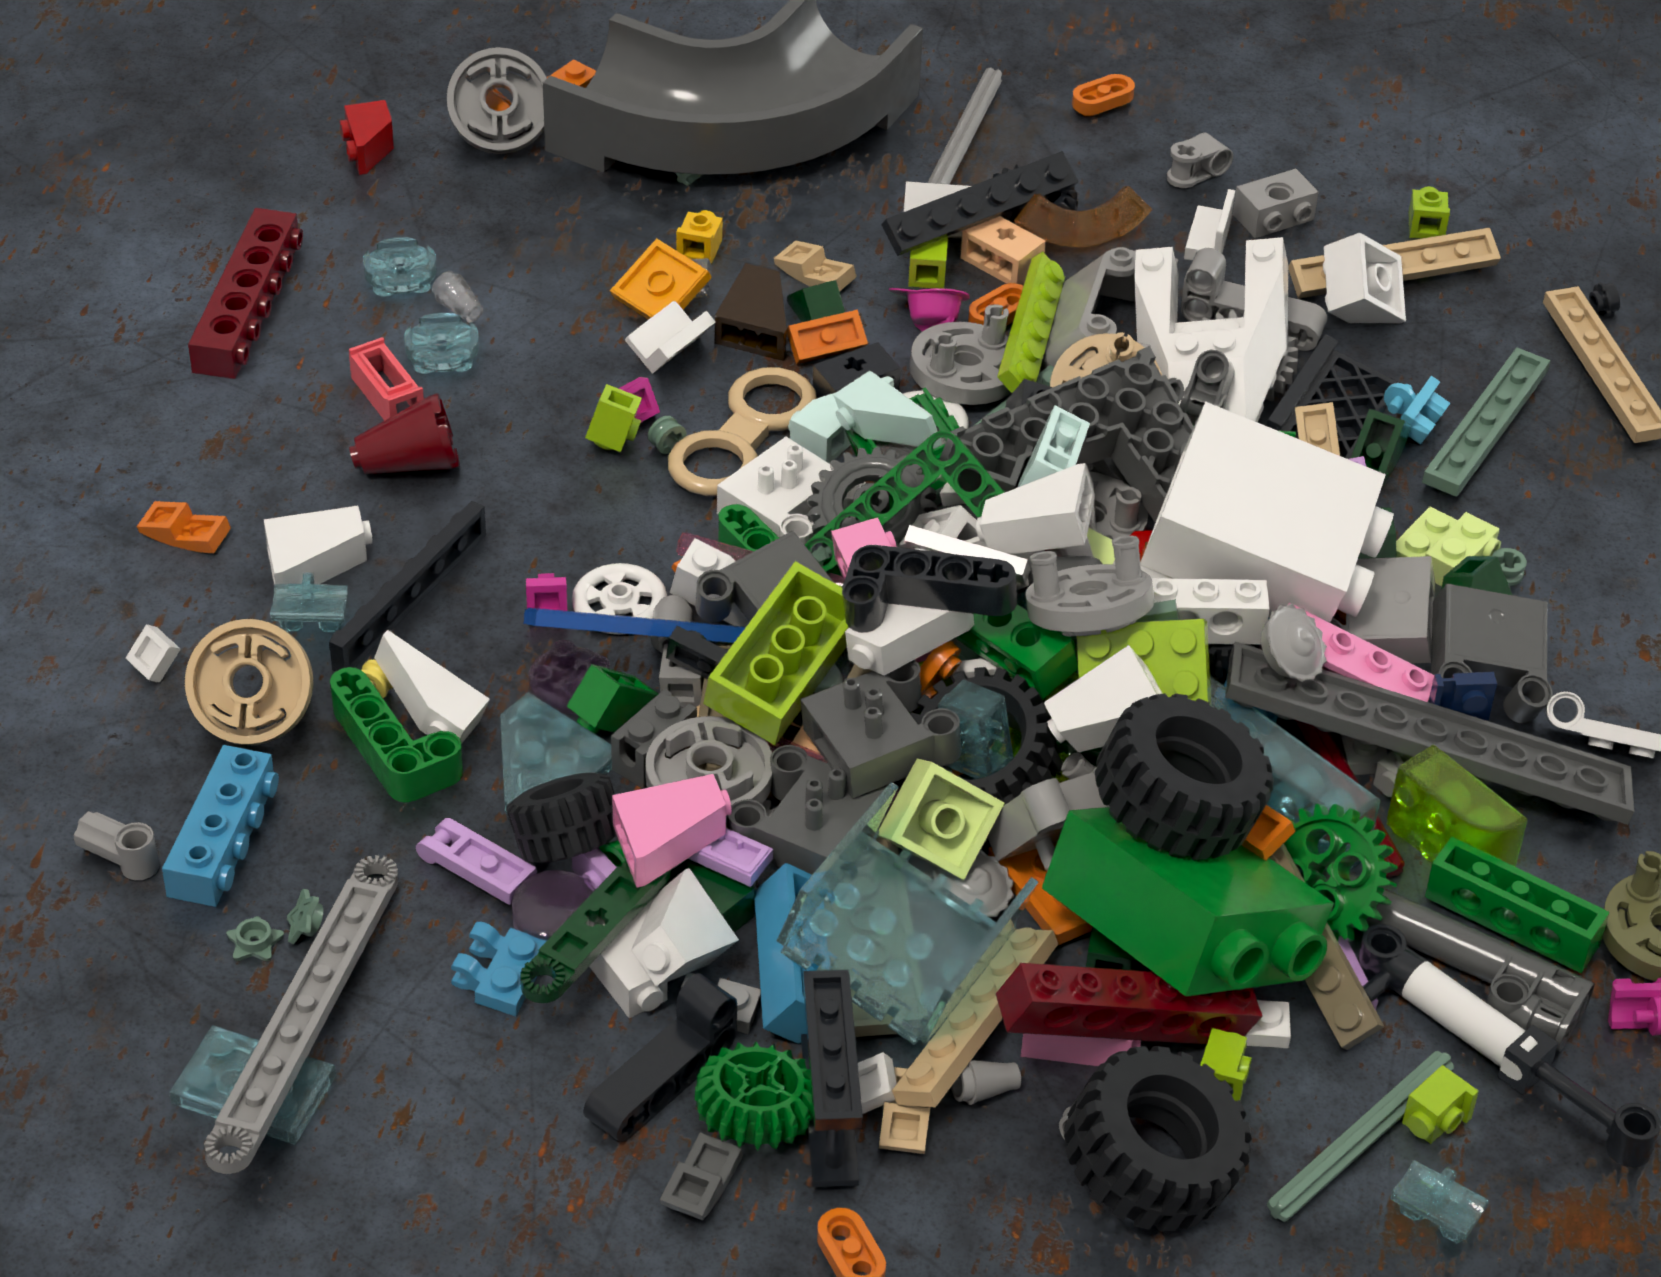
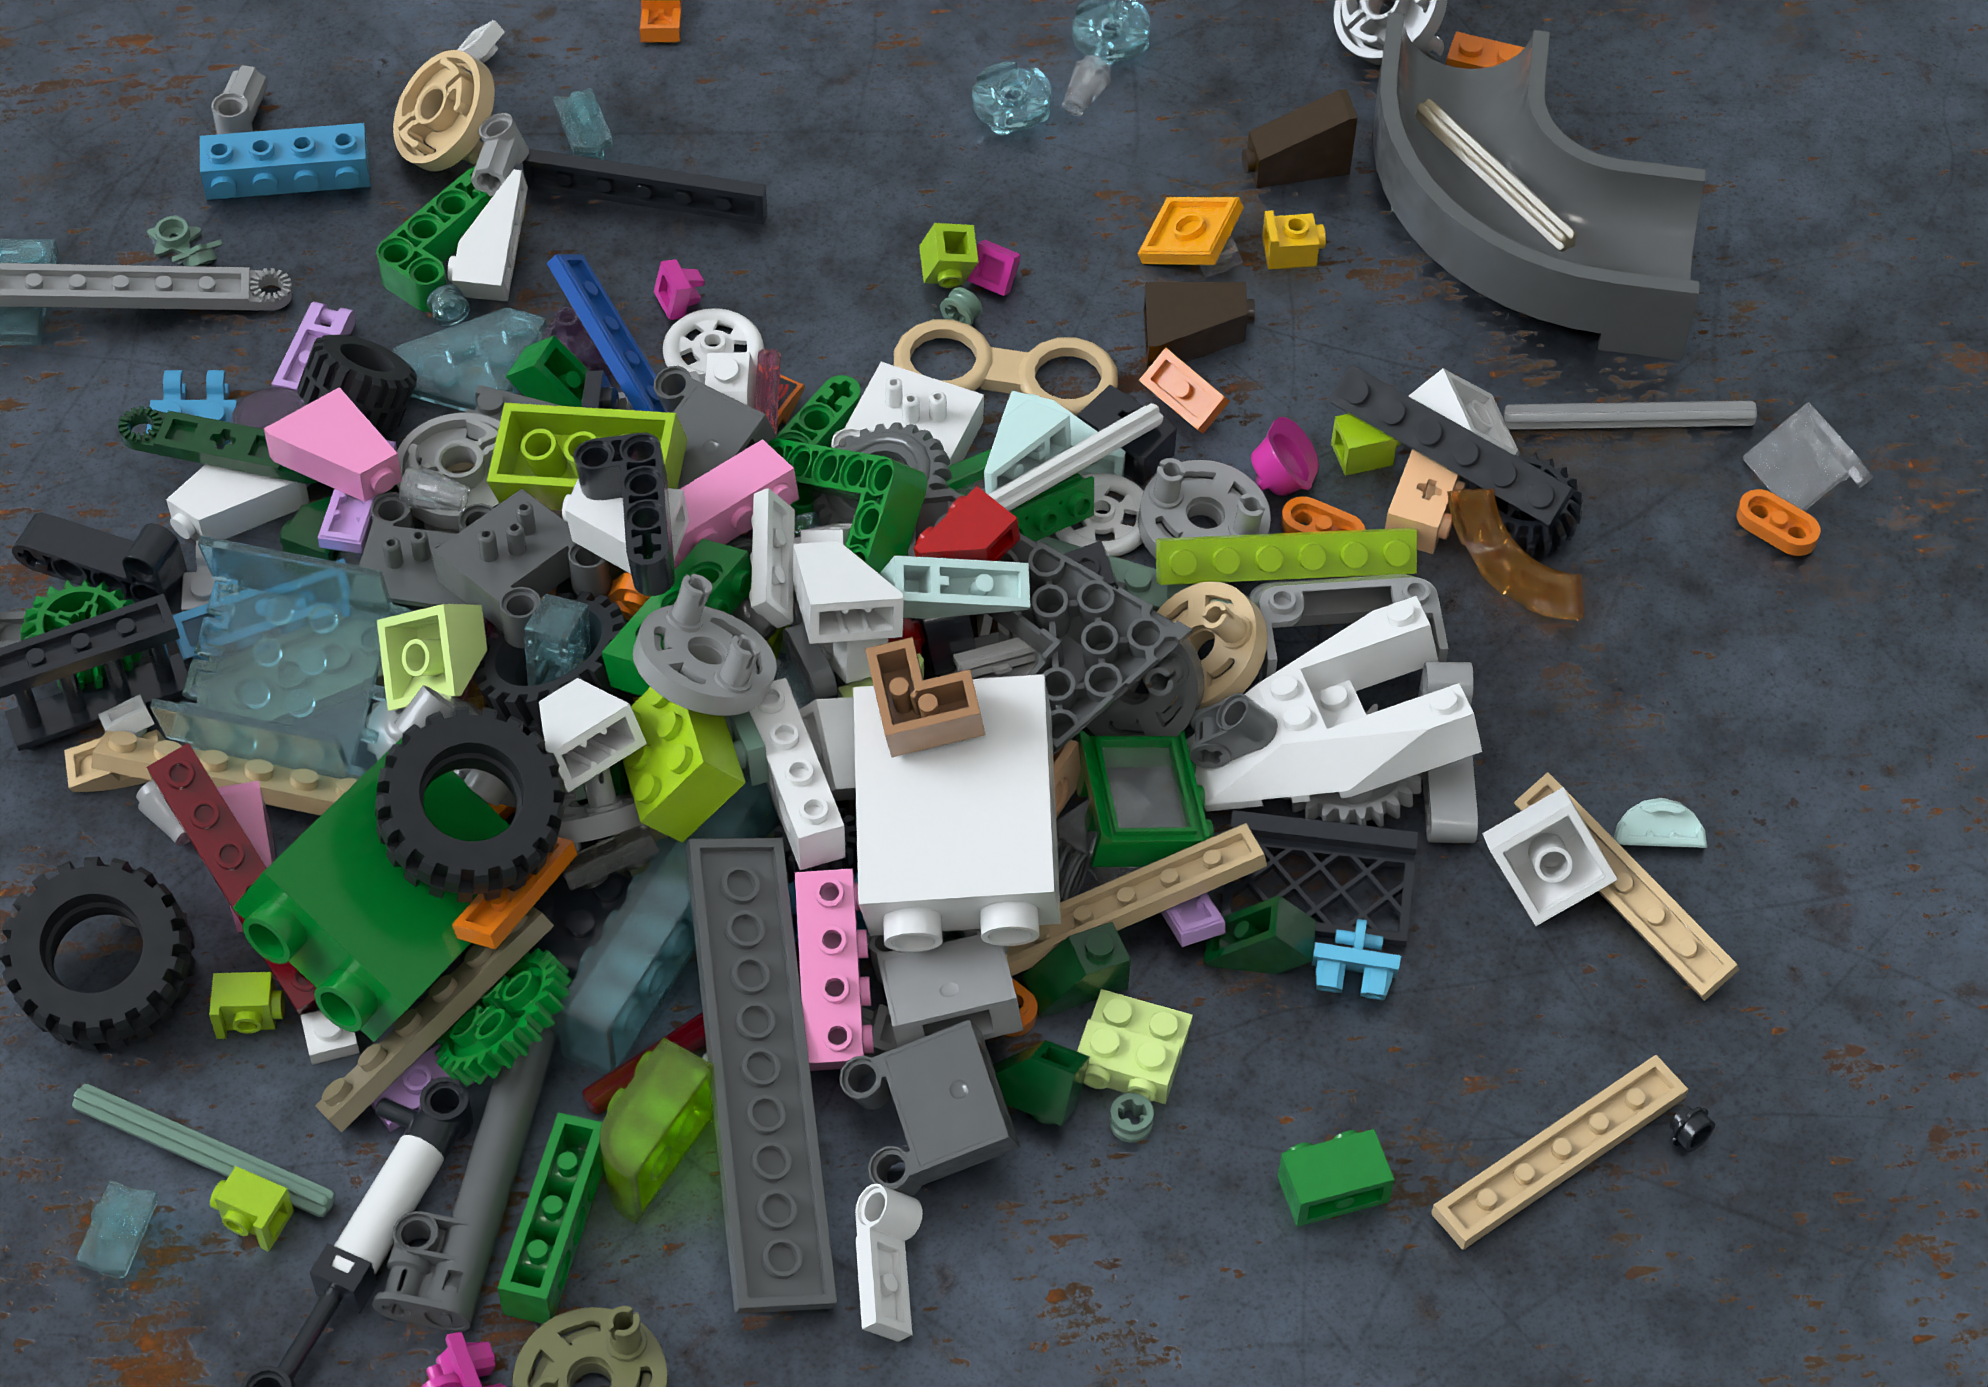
camera: 70 degrees right, 10 degrees up
white slope [263,506,372,602] -> none
coral window [349,337,424,421] -> none
dark red cone [349,393,460,474] -> none
white panel [625,301,715,374] -> none
white slope [631,868,739,987] -> none
tan slope [774,240,856,292] -> none
dark green slope [787,280,845,322] -> none
light grey piece [1167,132,1233,188] -> none
white panel [1184,189,1235,260] -> none
light grey brick [1233,169,1319,238] -> none
light grey piece [1261,603,1327,682] -> none
lime brick [1408,186,1450,239] -> none
sand green plate [1422,347,1551,497] -> none
dark blue plate [1429,672,1497,721] -> none
none -> clear cone [399,465,469,512]
none -> clear light blue bush [427,284,470,326]
none -> light grey piece [470,113,529,196]
none -> medium nougat brick [865,637,986,758]
none -> red slope [913,486,1020,561]
none -> white axle [988,403,1163,511]
none -> dark brown slope [1242,89,1358,189]
none -> green brick [1277,1129,1395,1227]
none -> axle [1415,99,1577,252]
none -> light aqua plate [1614,798,1707,848]
none -> clear bracket [1743,401,1873,511]

